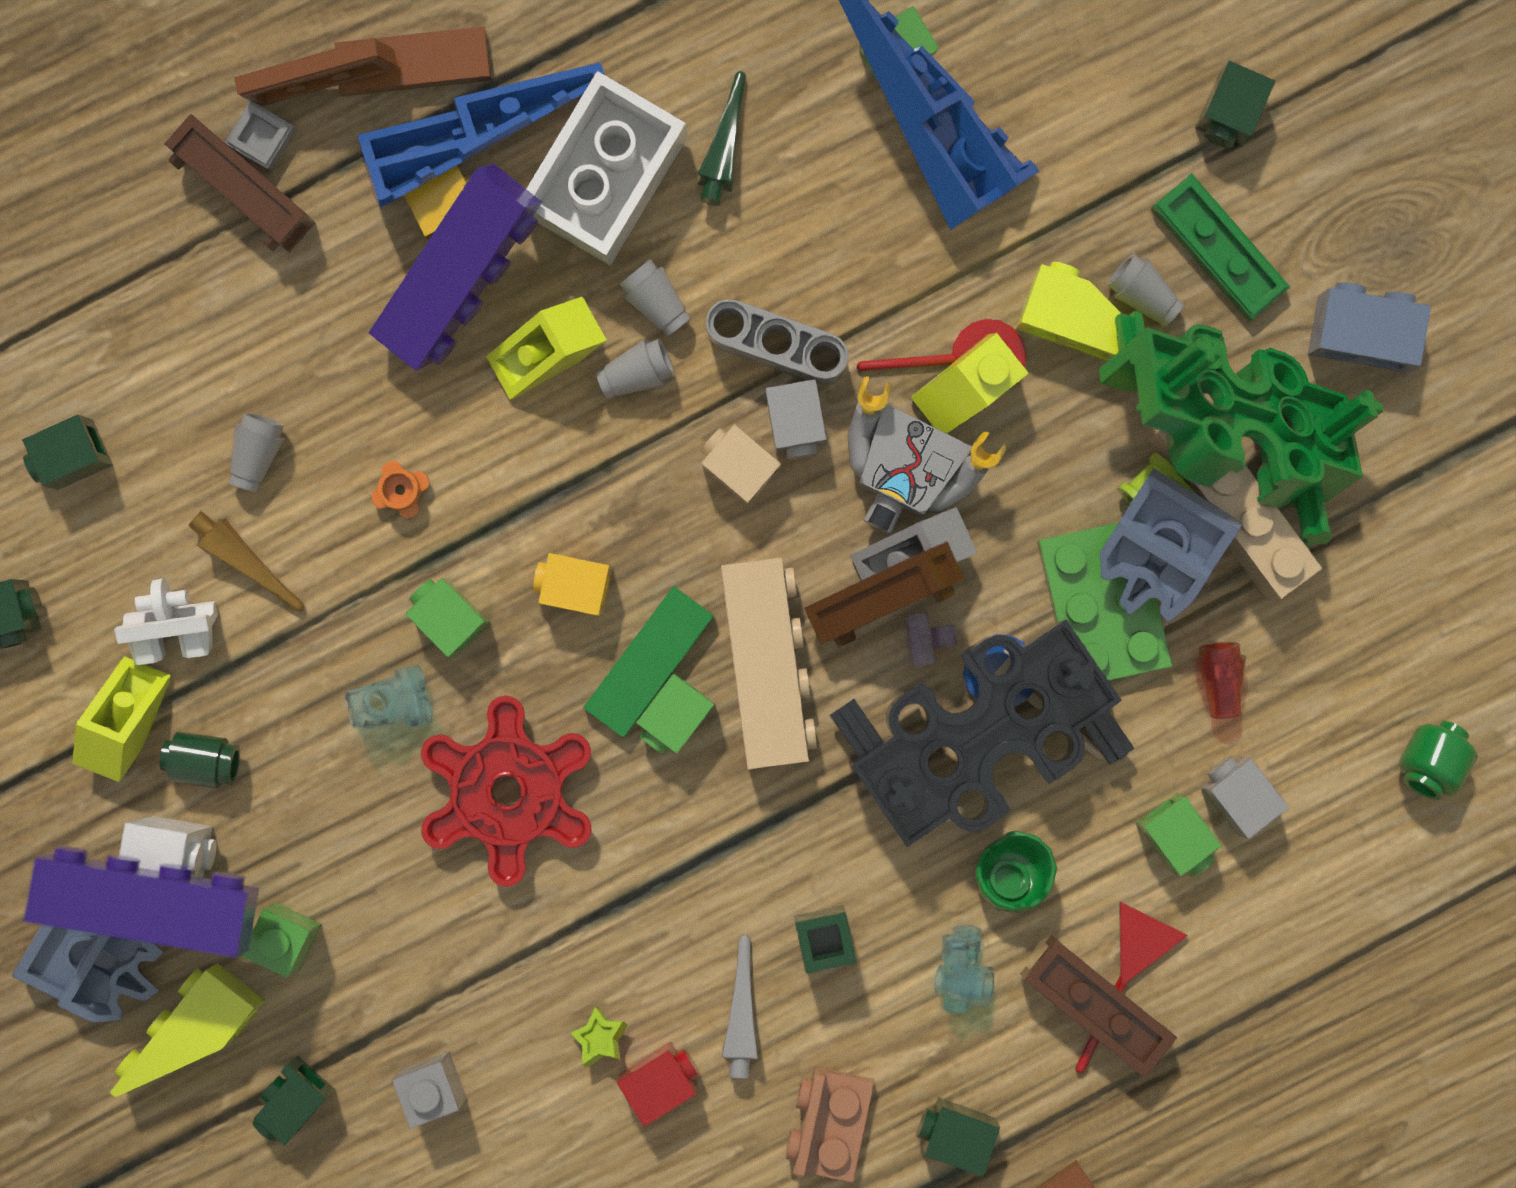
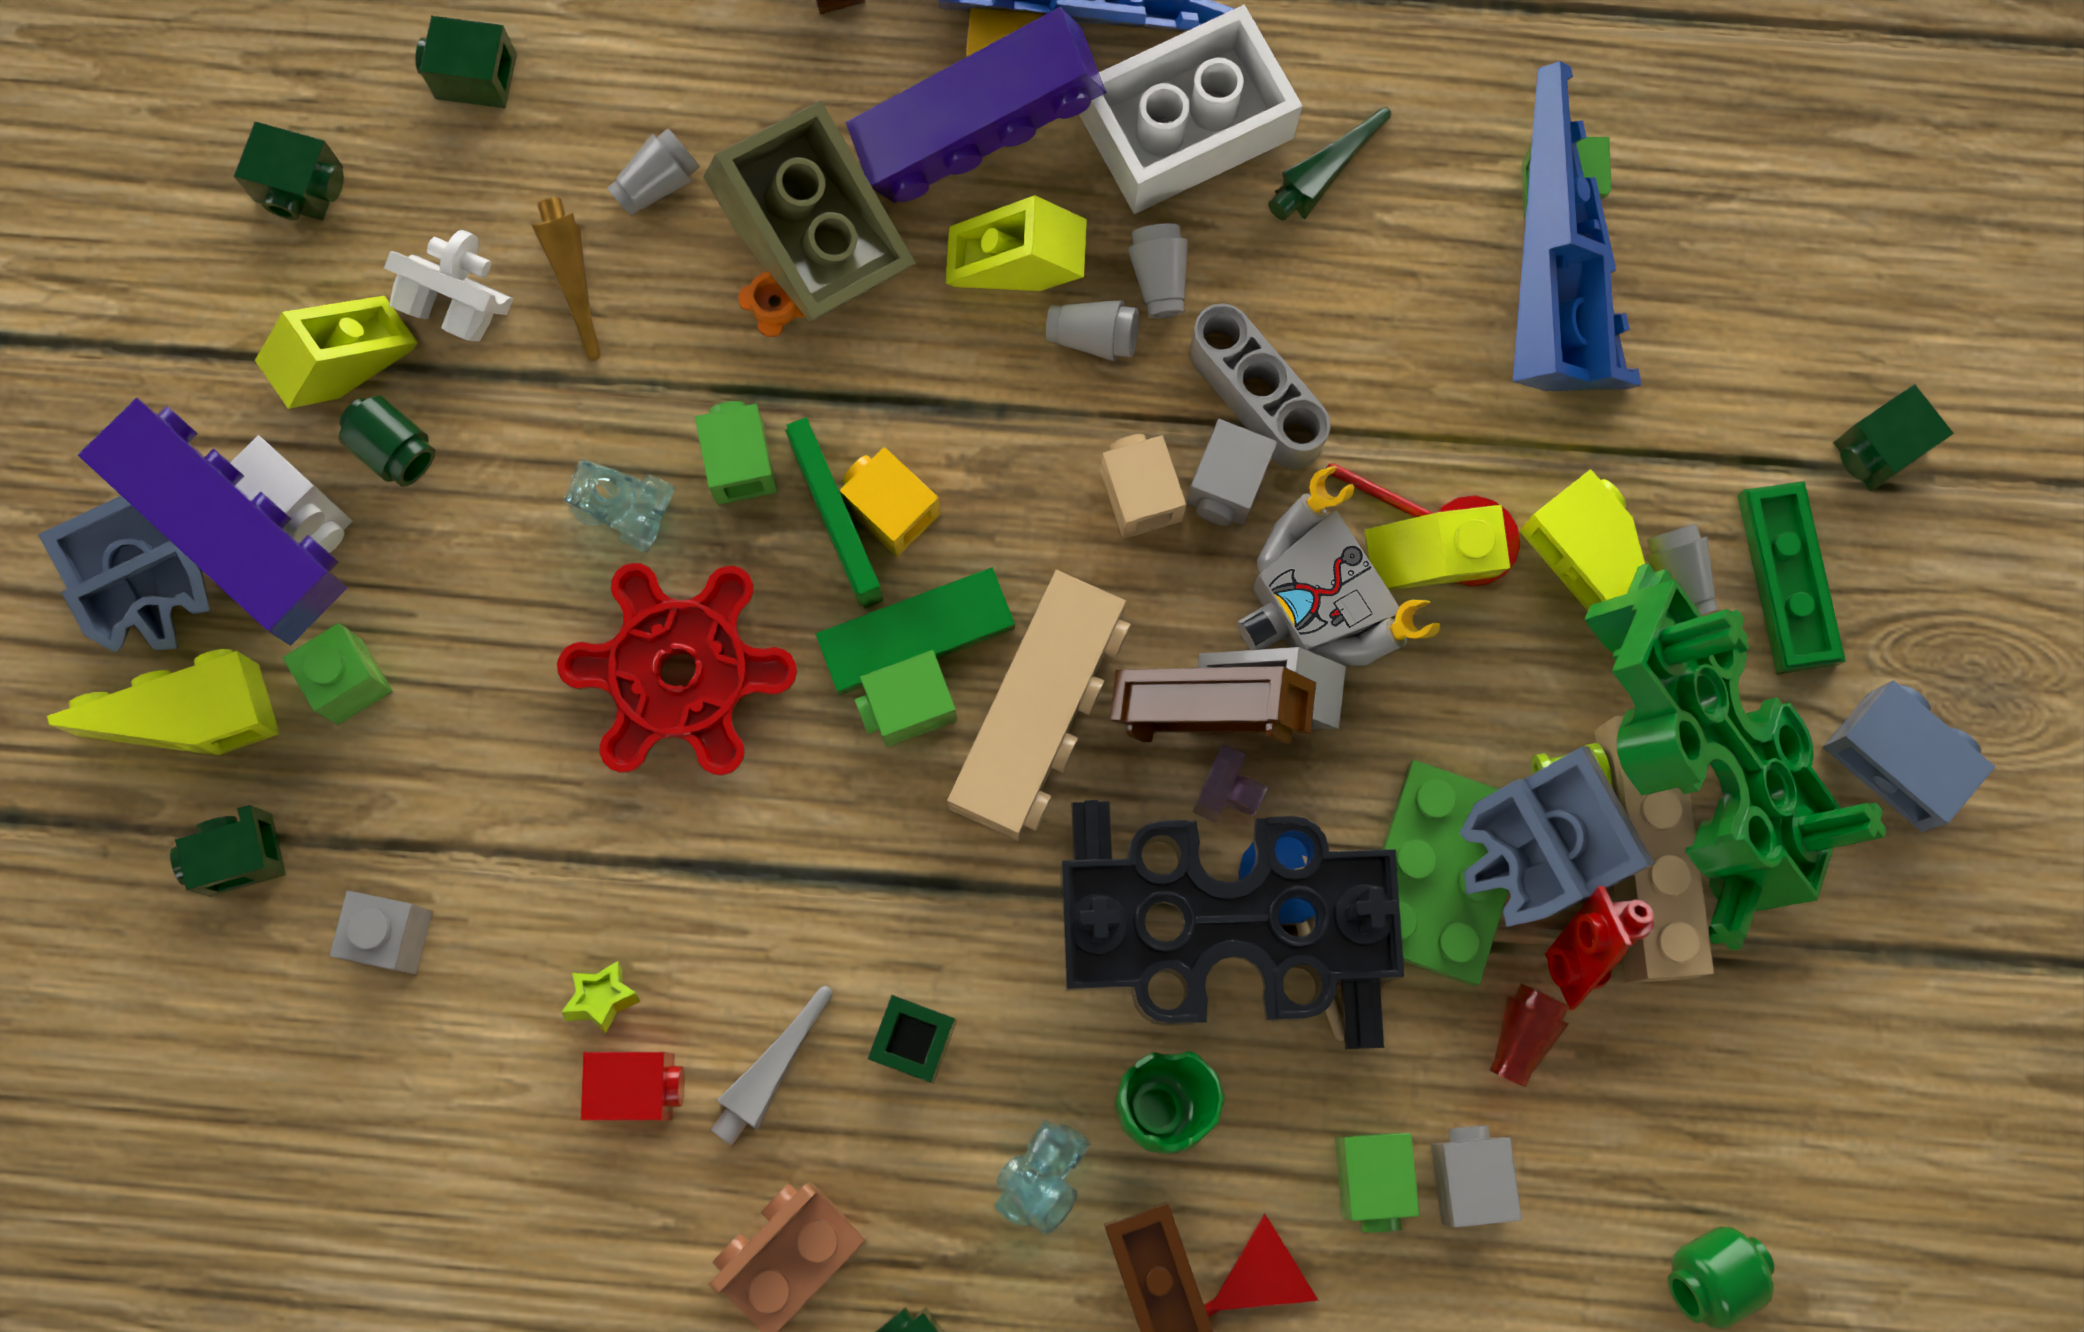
camera: 25 degrees right, 10 degrees down
none -> olive slope [703,100,916,322]
none -> green tile [785,417,884,609]
none -> red hinge [1545,886,1654,1011]

